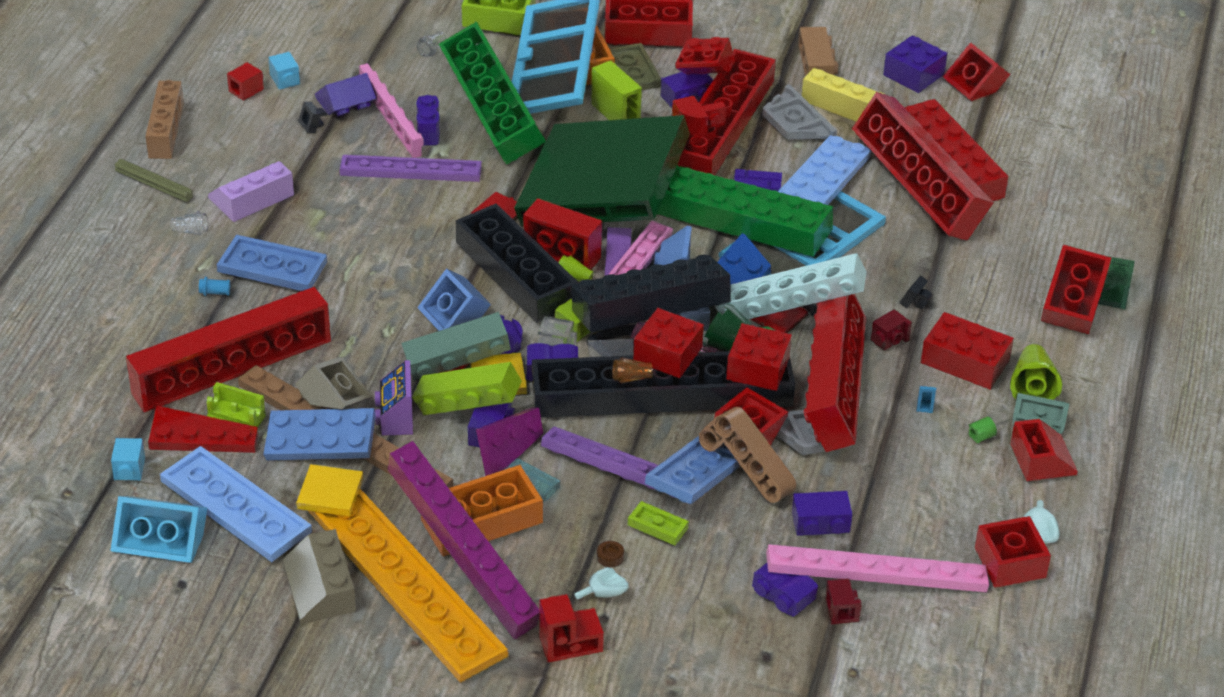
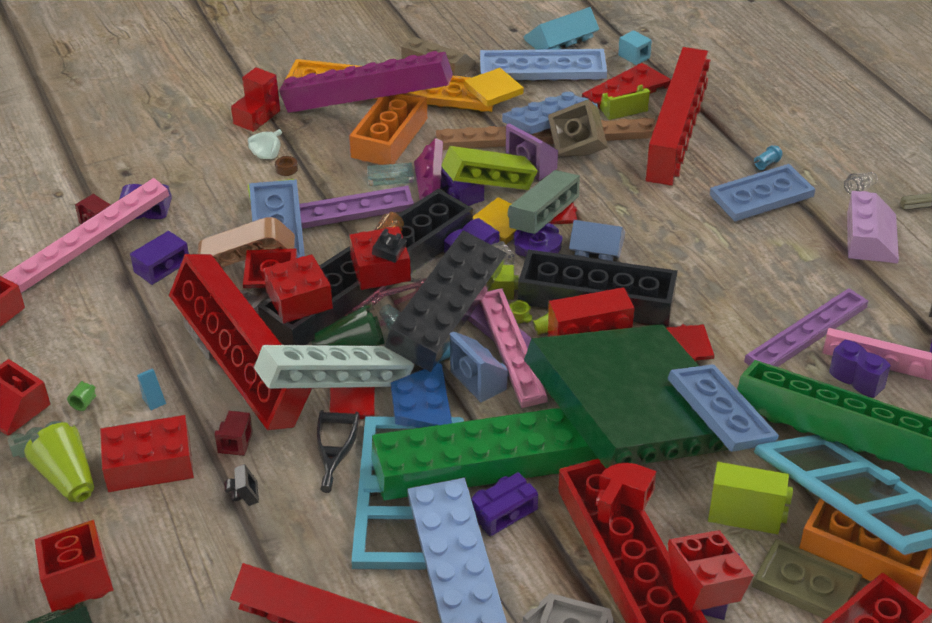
camera: 140 degrees right, 0 degrees up
none -> black tile [372,228,407,263]
none -> medium blue plate [667,364,779,452]

